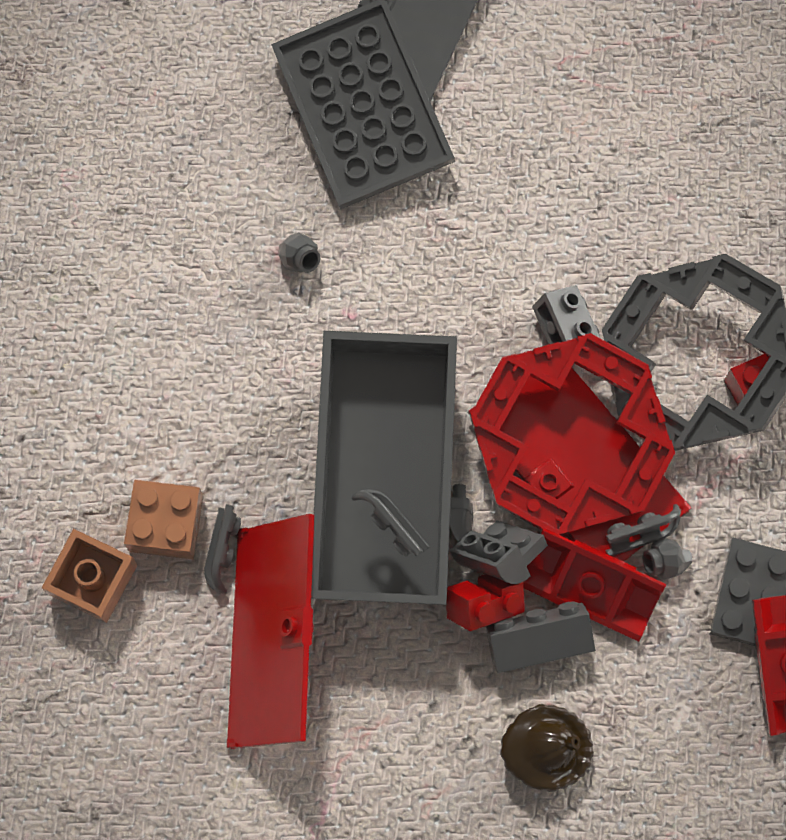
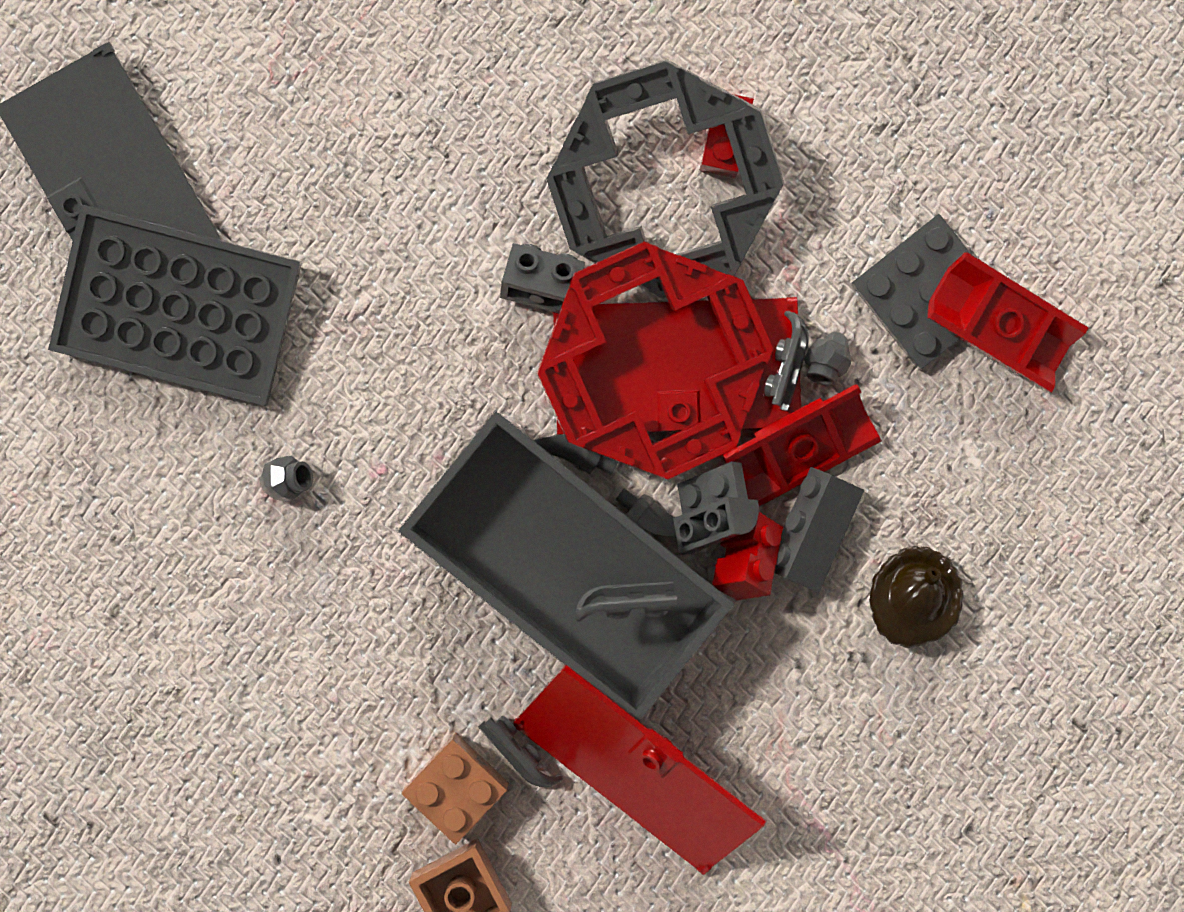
camera: 50 degrees left, 15 degrees up
none -> dark grey bar [534,435,618,475]

